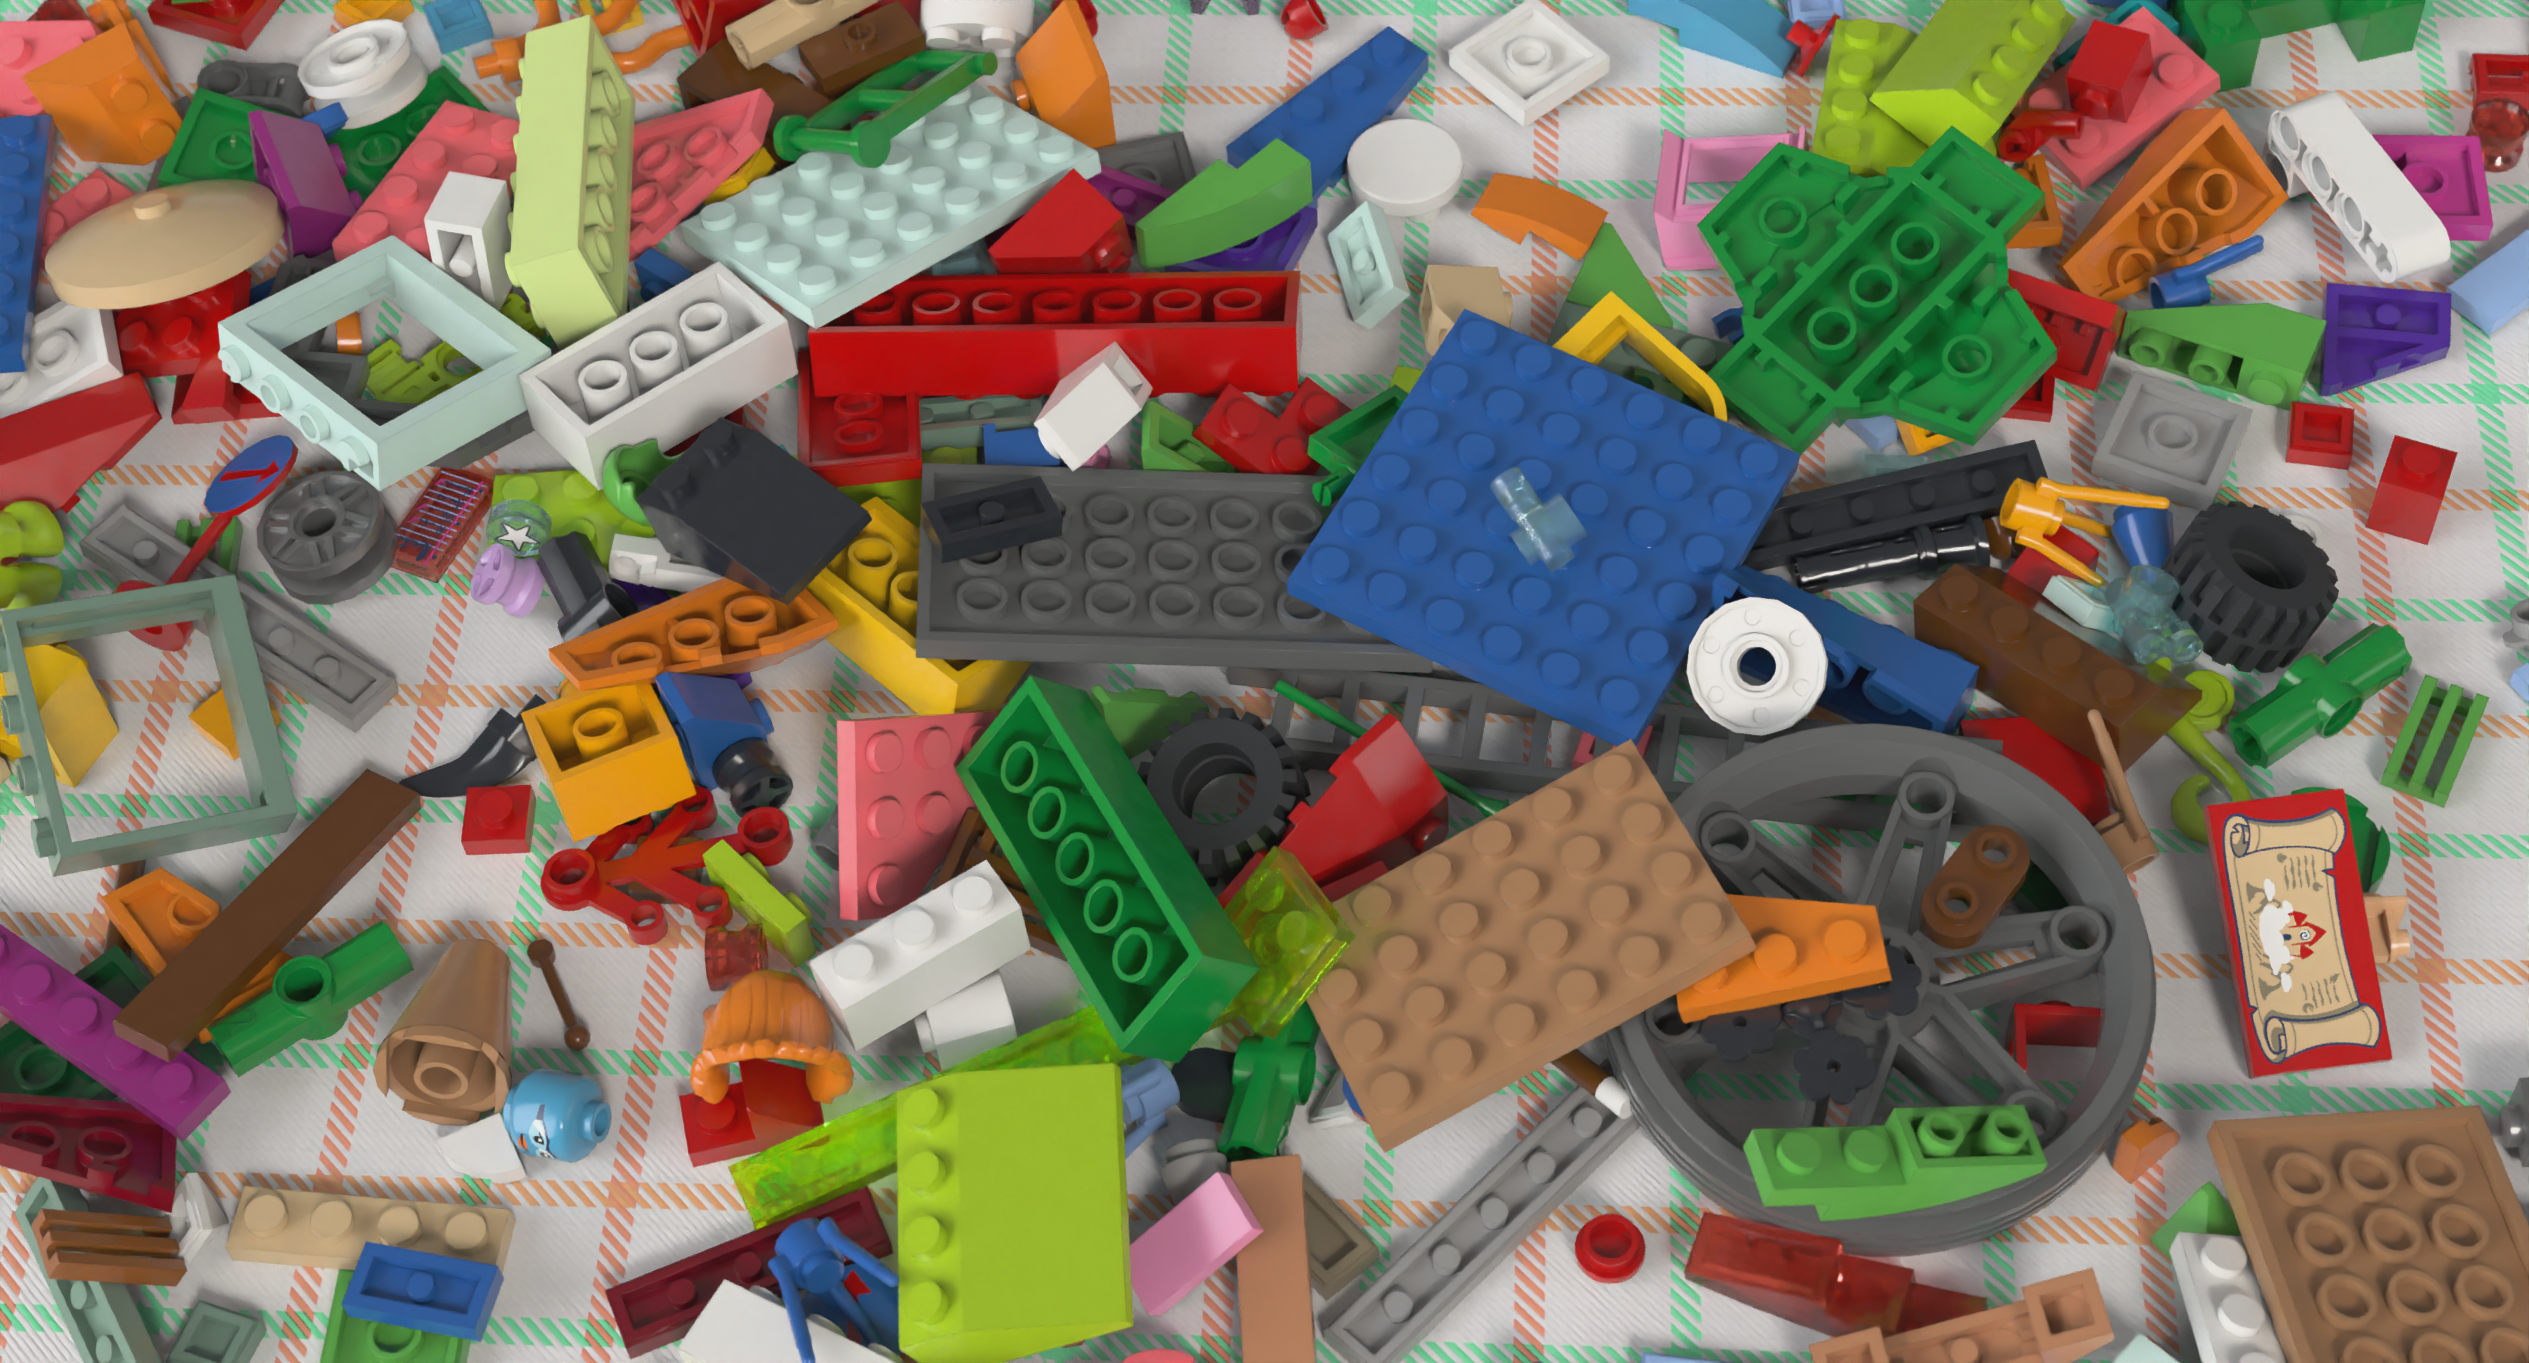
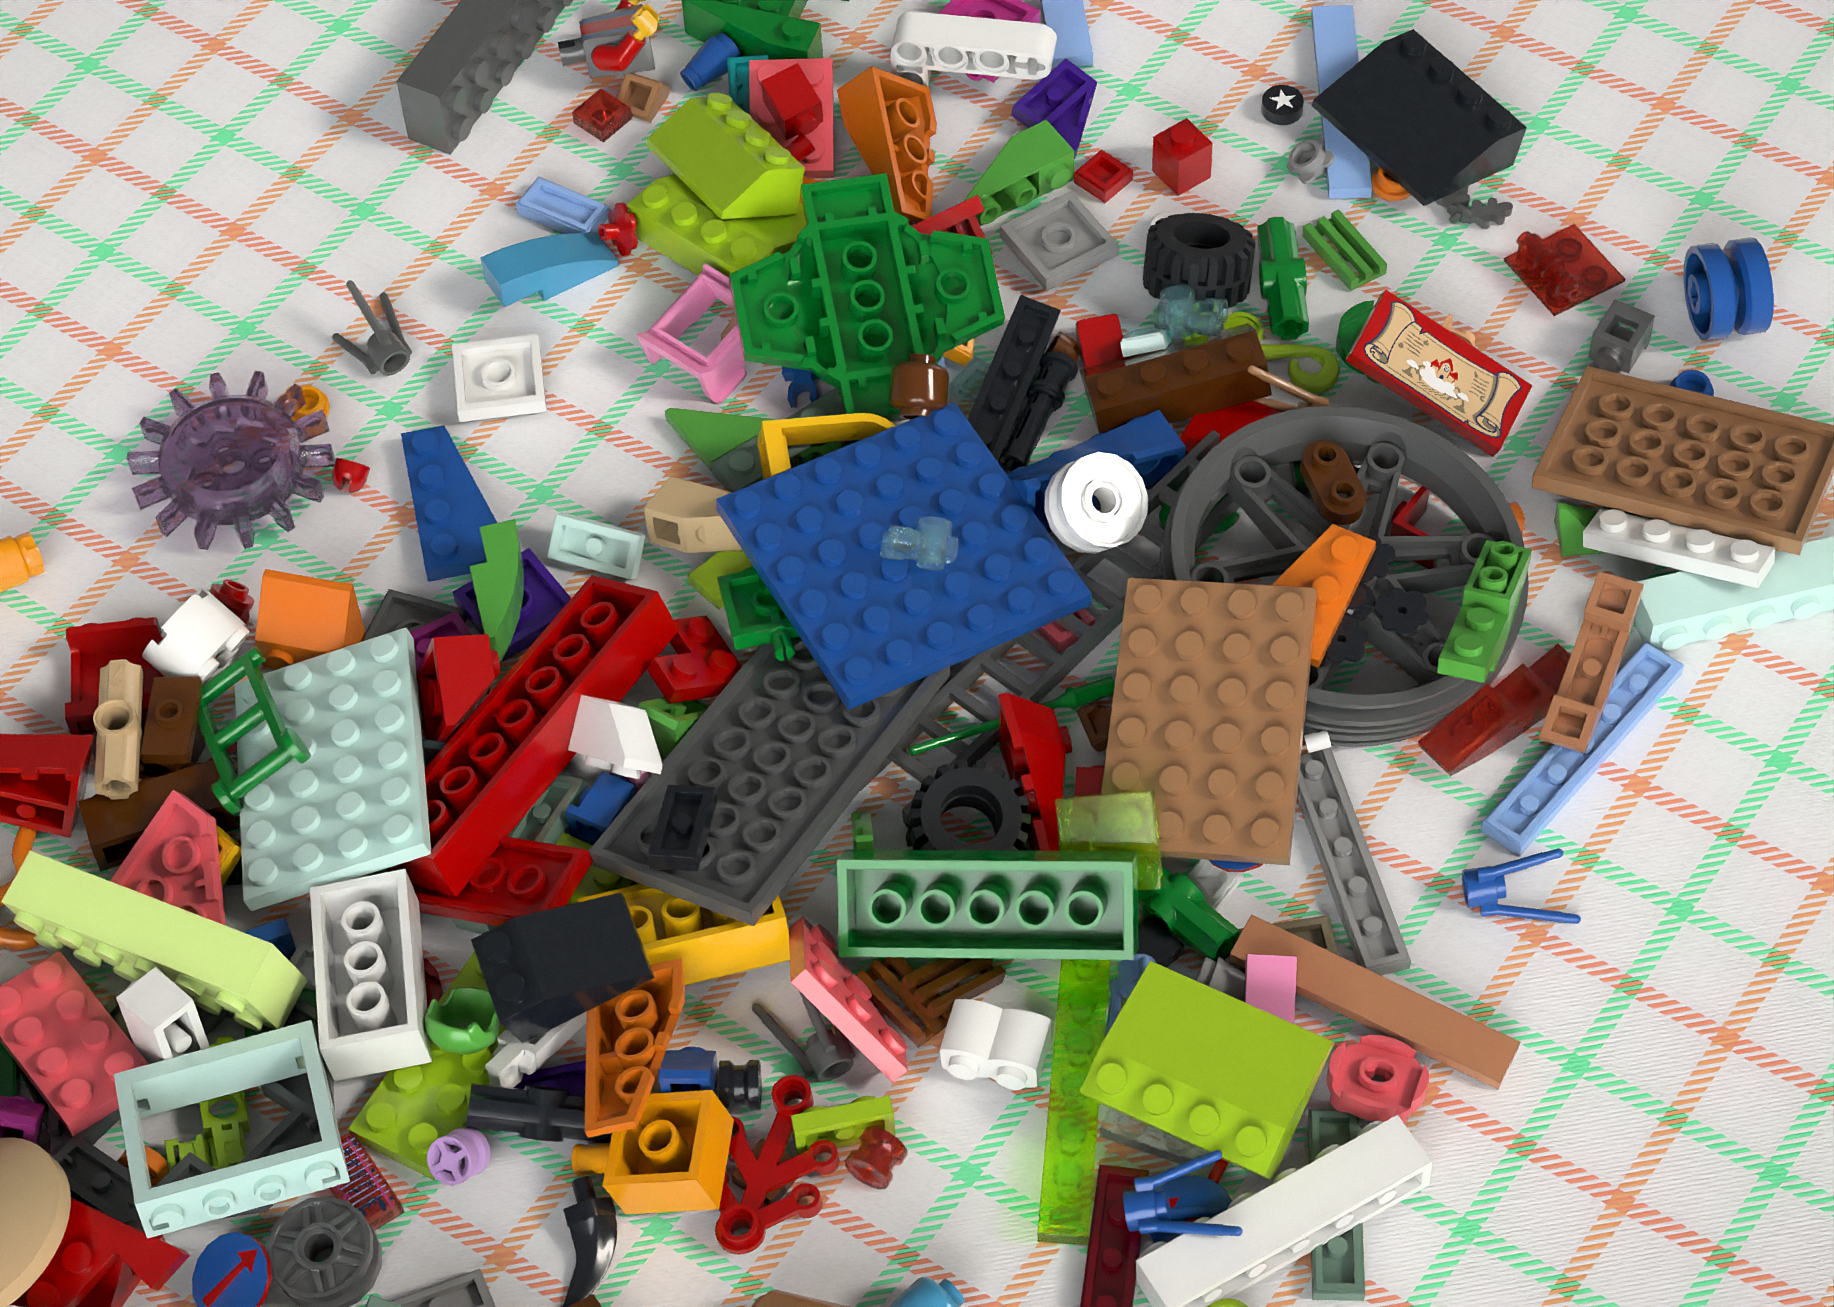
camera: 60 degrees left, 0 degrees up
red plate [461,785,536,855] -> none
clear light blue tile [486,500,552,557] -> none
reddish brown hinge [527,939,591,1051] -> none
red slope [679,1058,827,1167] -> none
orange hair [690,969,854,1105] -> none
white brick [809,860,1031,1051] -> none
white tile [1348,118,1463,223] -> none
orange slope [1470,173,1609,262] -> none
red plate [1575,1214,1646,1284] -> none
light orange plant [1999,476,2170,588] -> none
blue cone [2110,505,2174,596] -> none
blue plant [2148,235,2264,309] -> none
none -> reddish brown head [889,354,949,420]

